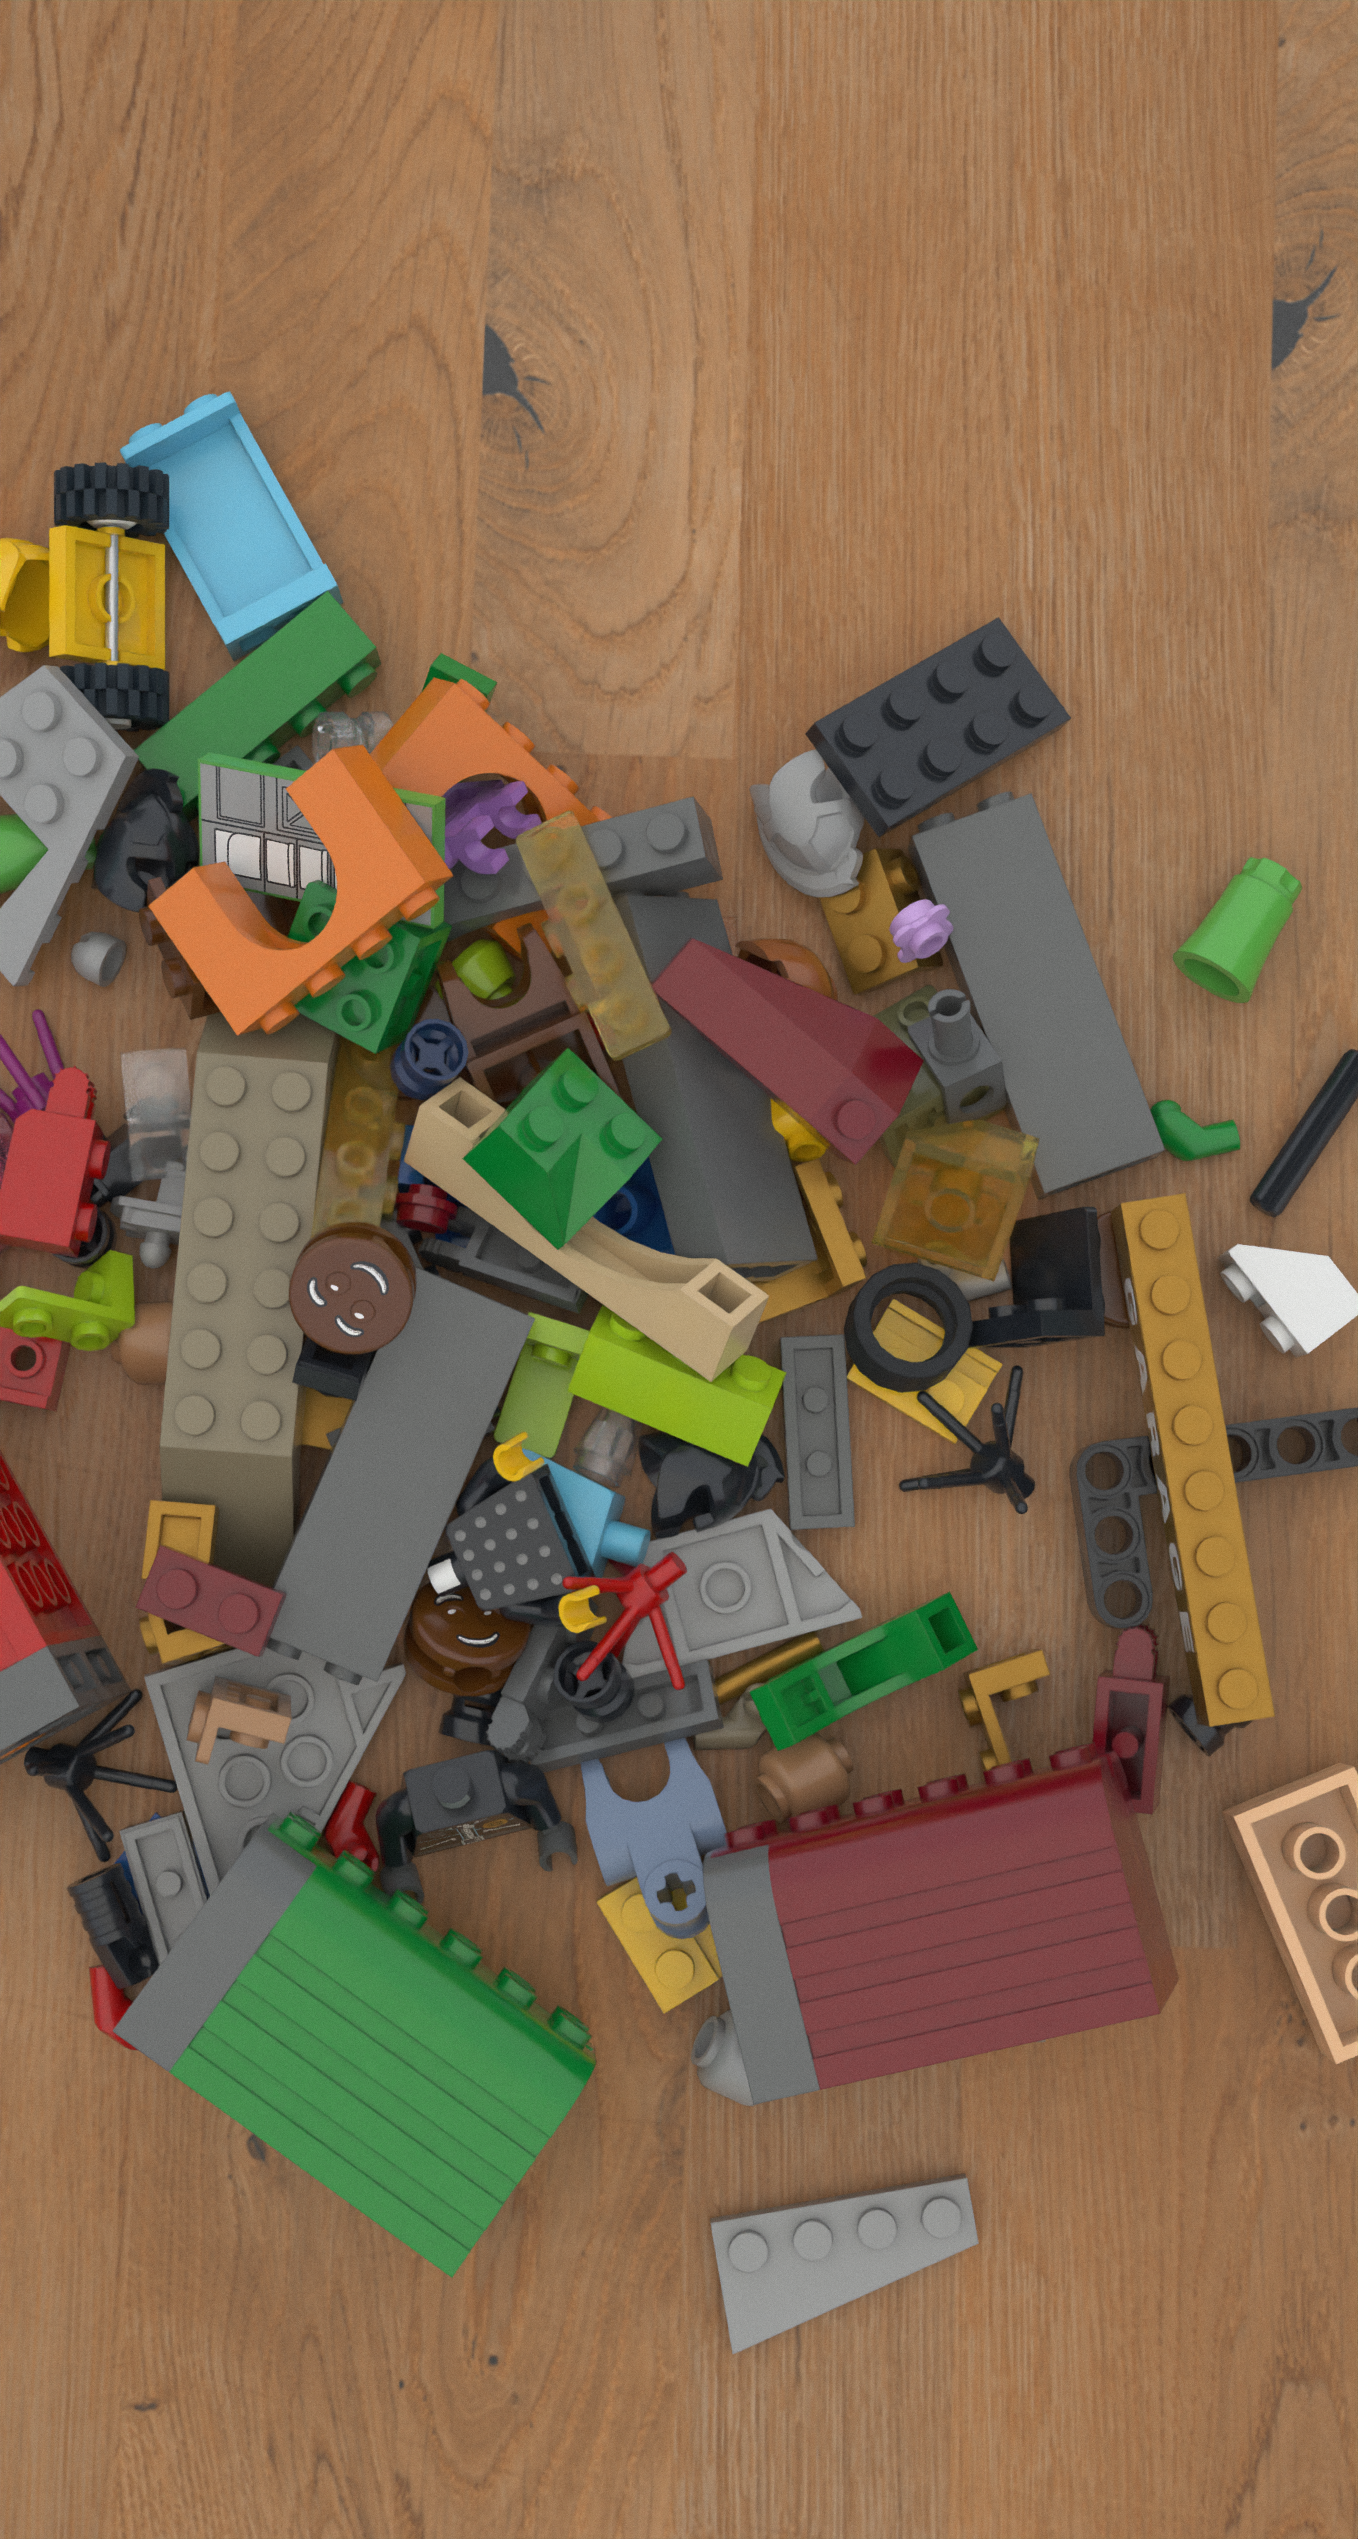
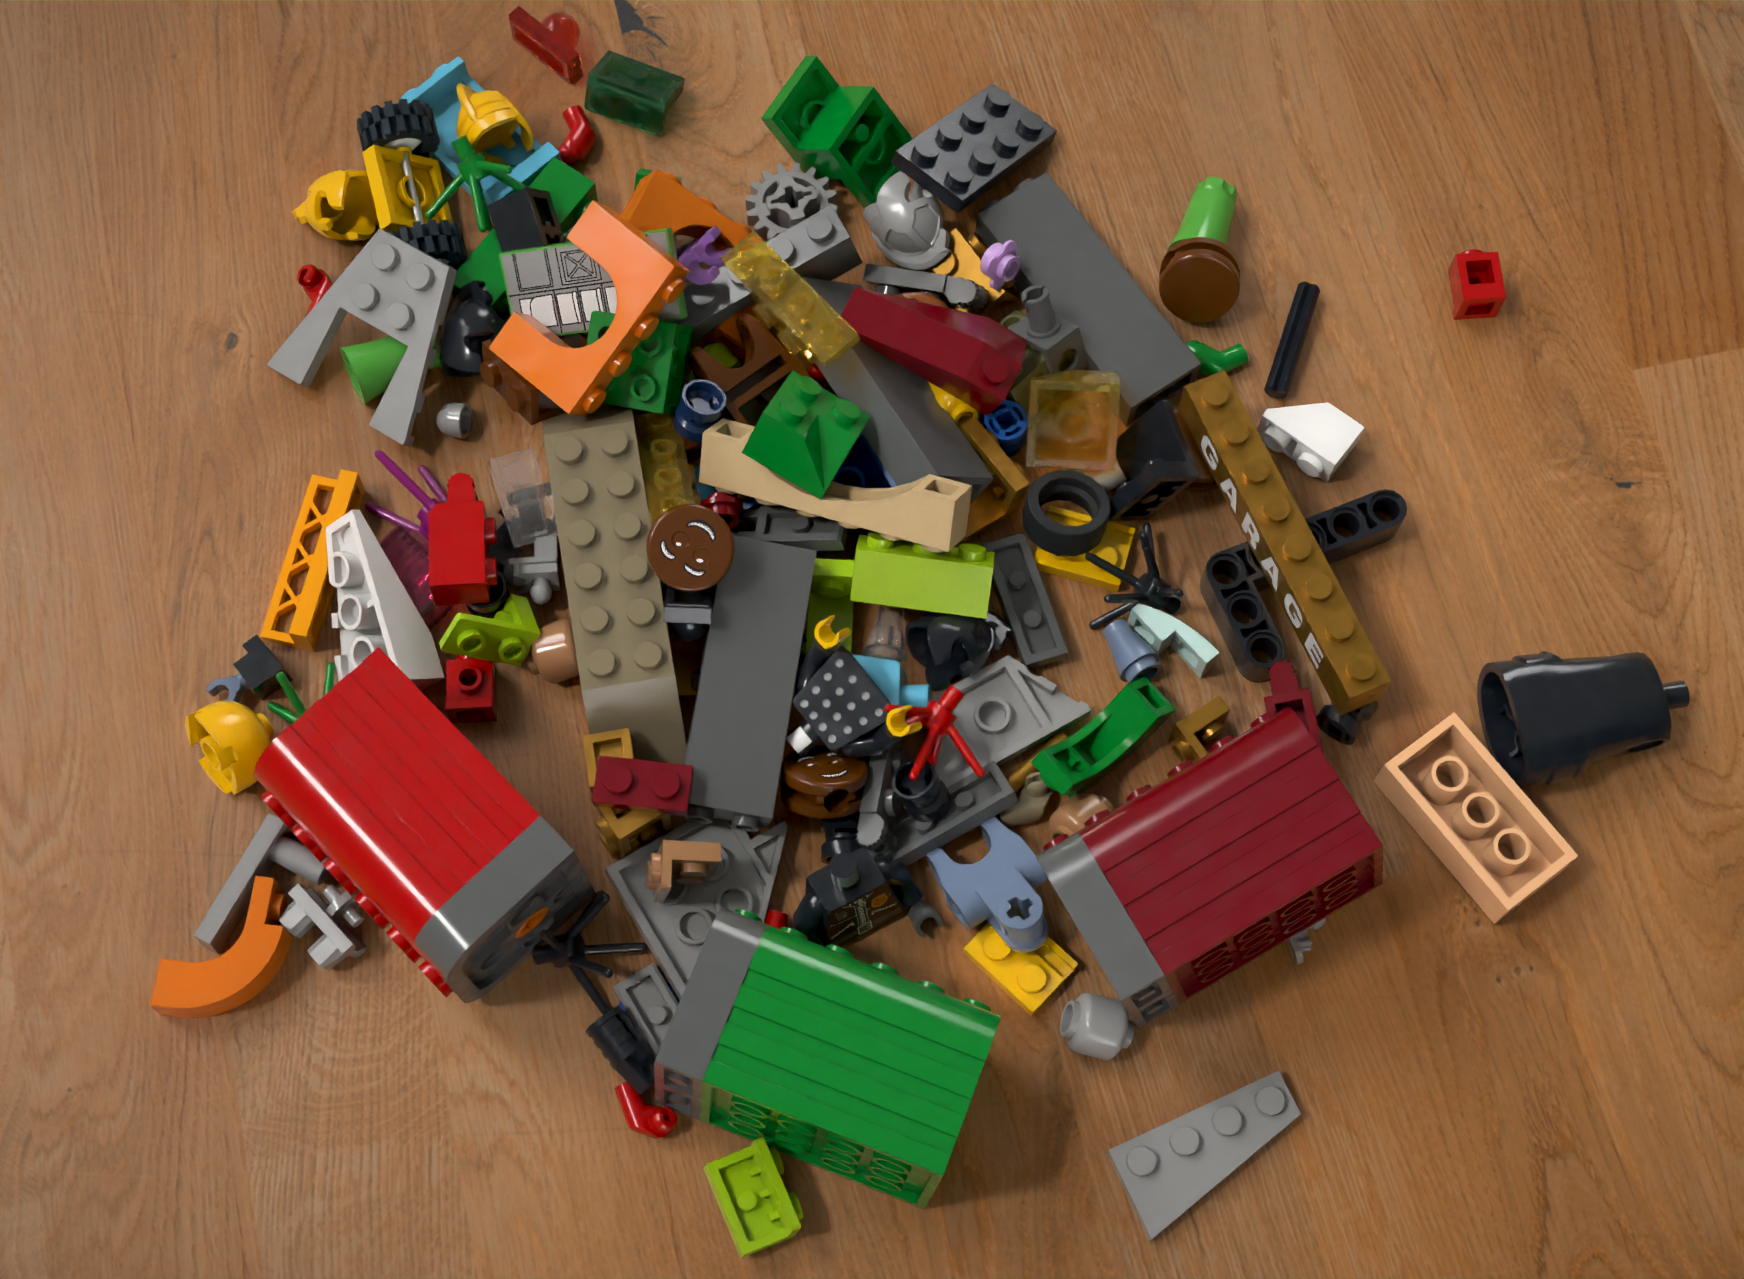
camera: 15 degrees left, 15 degrees down
none -> green plant [425,135,529,233]
none -> yellow helmet [456,83,534,164]
none -> black hinge [487,187,565,252]
none -> clear red tile [509,6,583,86]
none -> red arm [558,105,596,165]
none -> clear green bracket [584,50,685,136]
none -> lime bracket [703,1137,803,1259]
none -> light grey gear [745,163,838,241]
none -> green bracket [760,56,913,208]
none -> dark grey hinge [863,263,989,311]
none -> blue wheel [983,400,1028,457]
none -> sand blue cone [1102,619,1162,683]
none -> light aqua slope [1127,603,1220,678]
none -> reddish brown head [1159,237,1240,322]

